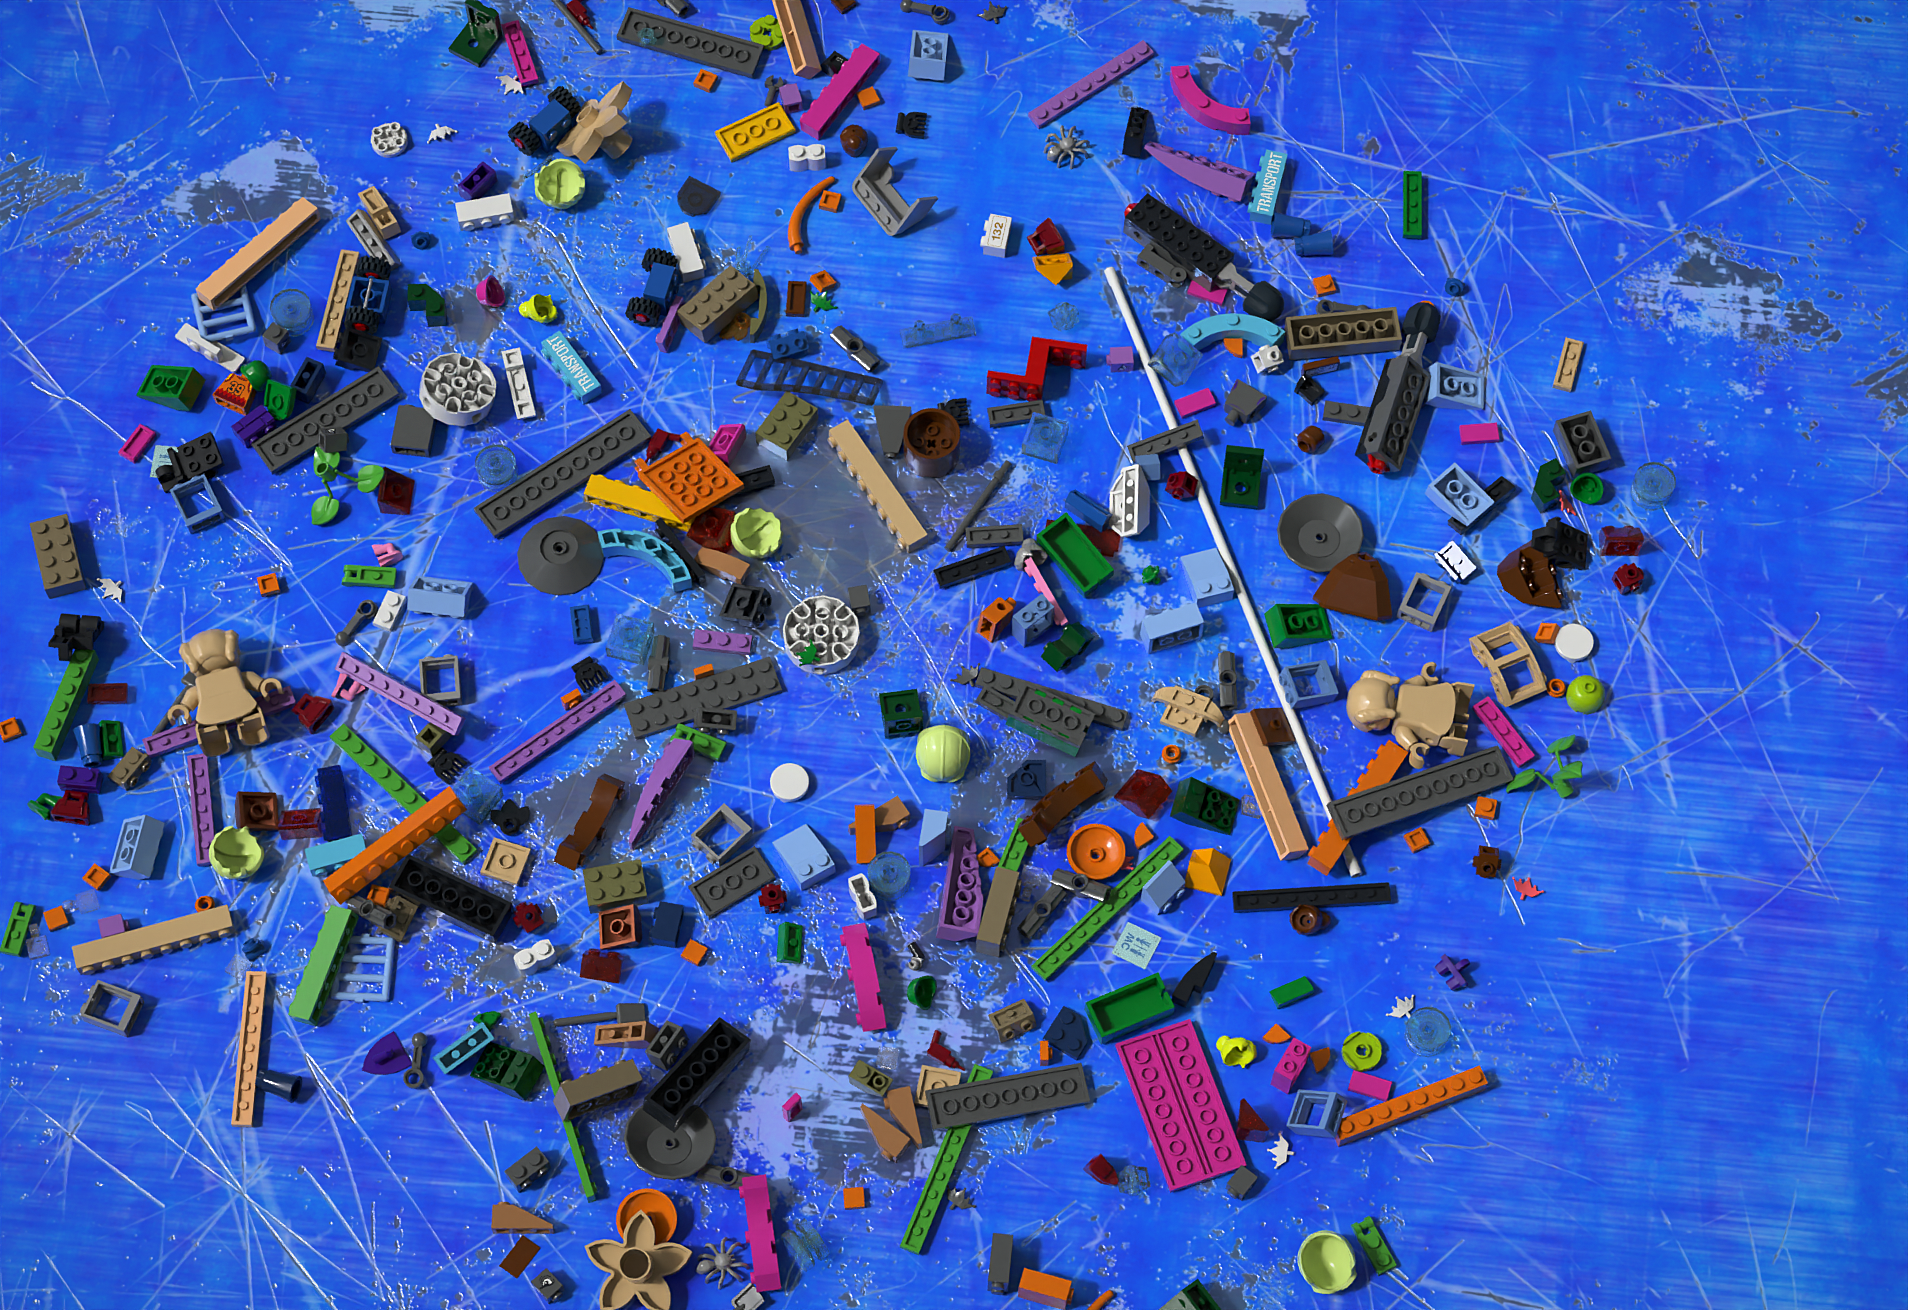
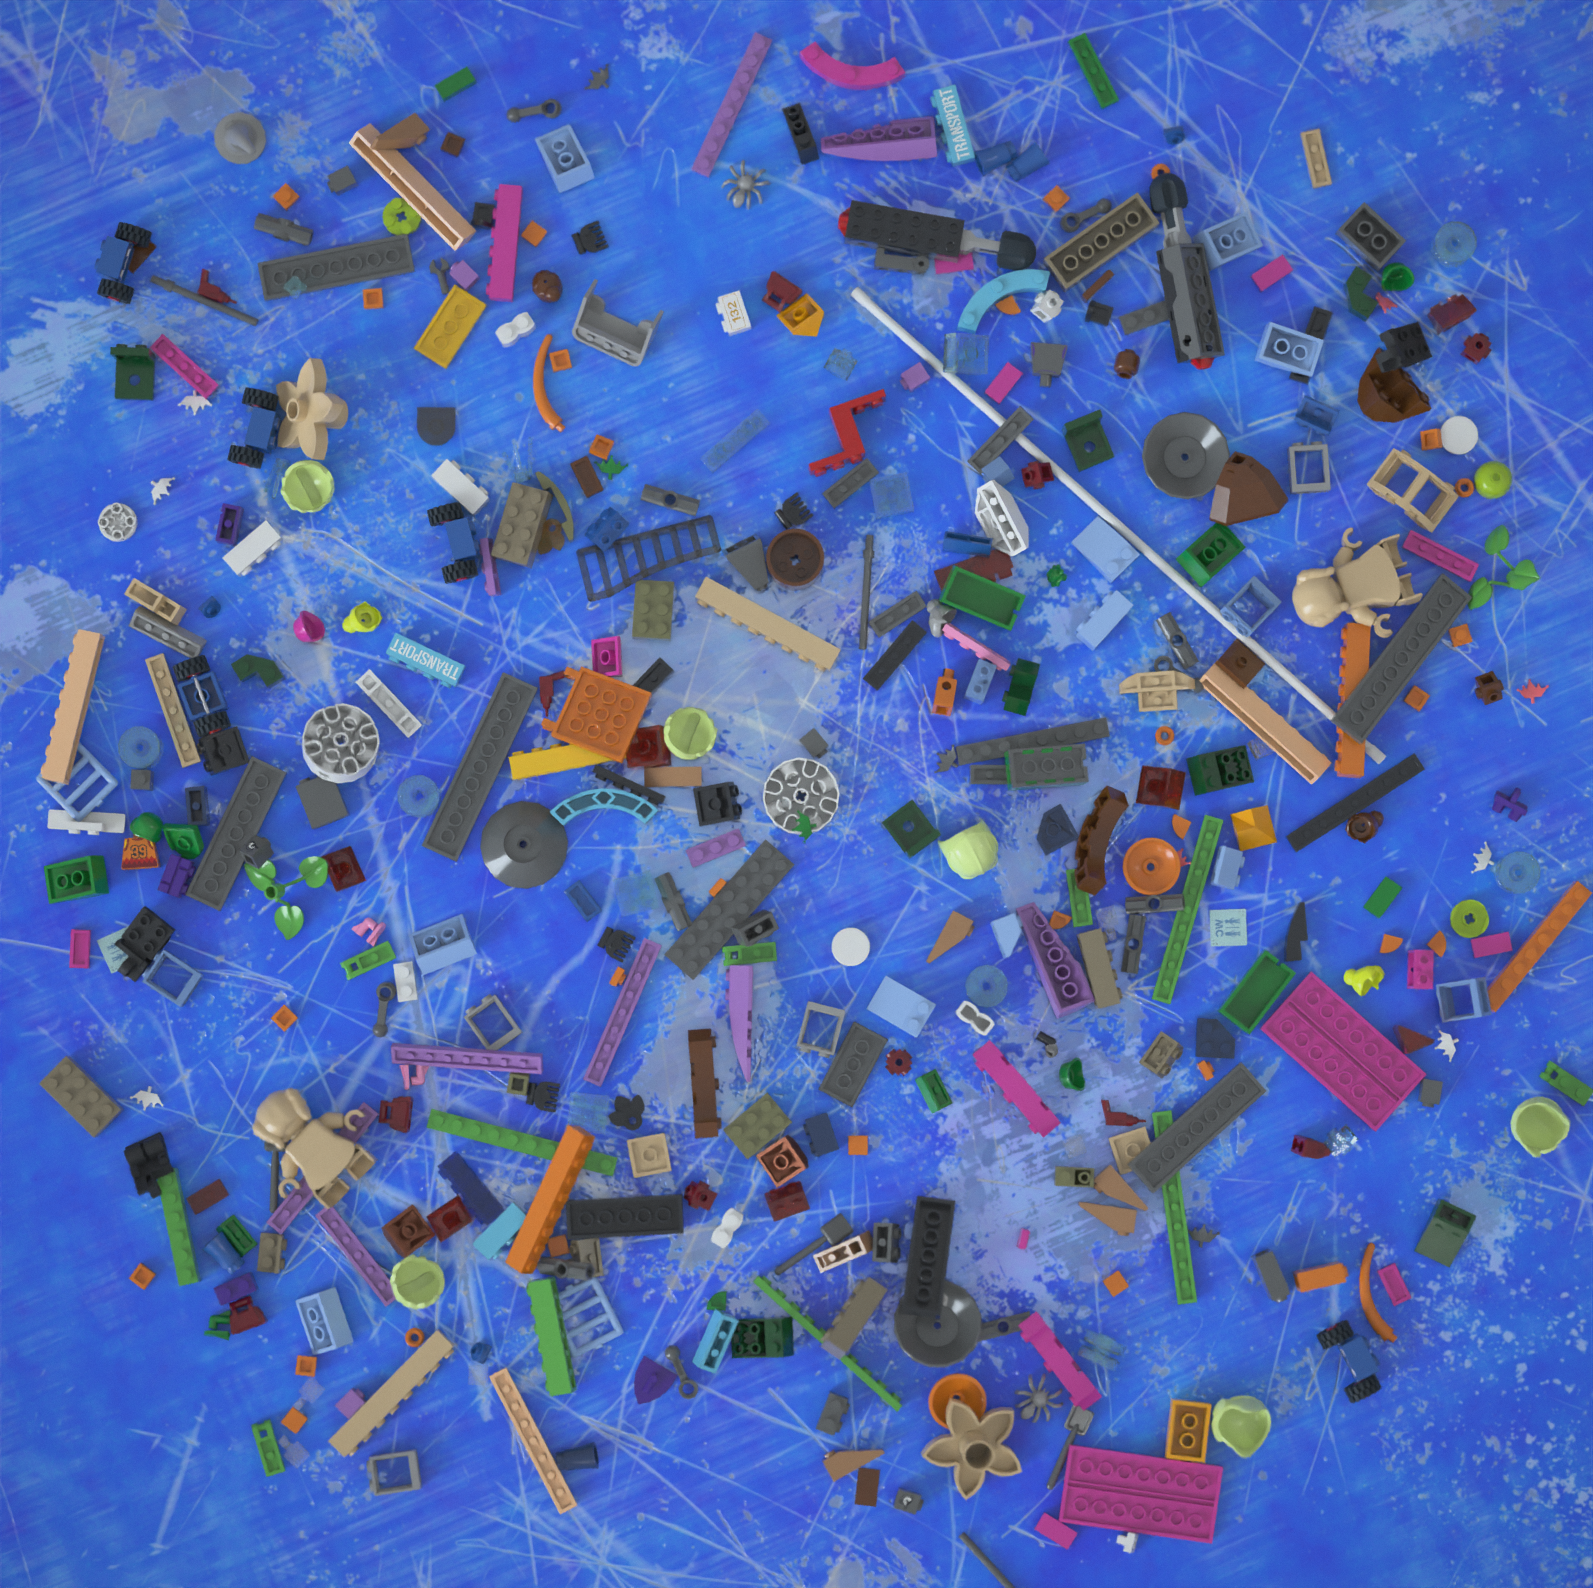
camera: 30 degrees left, 20 degrees up
orange tile [855,804,876,863] -> none

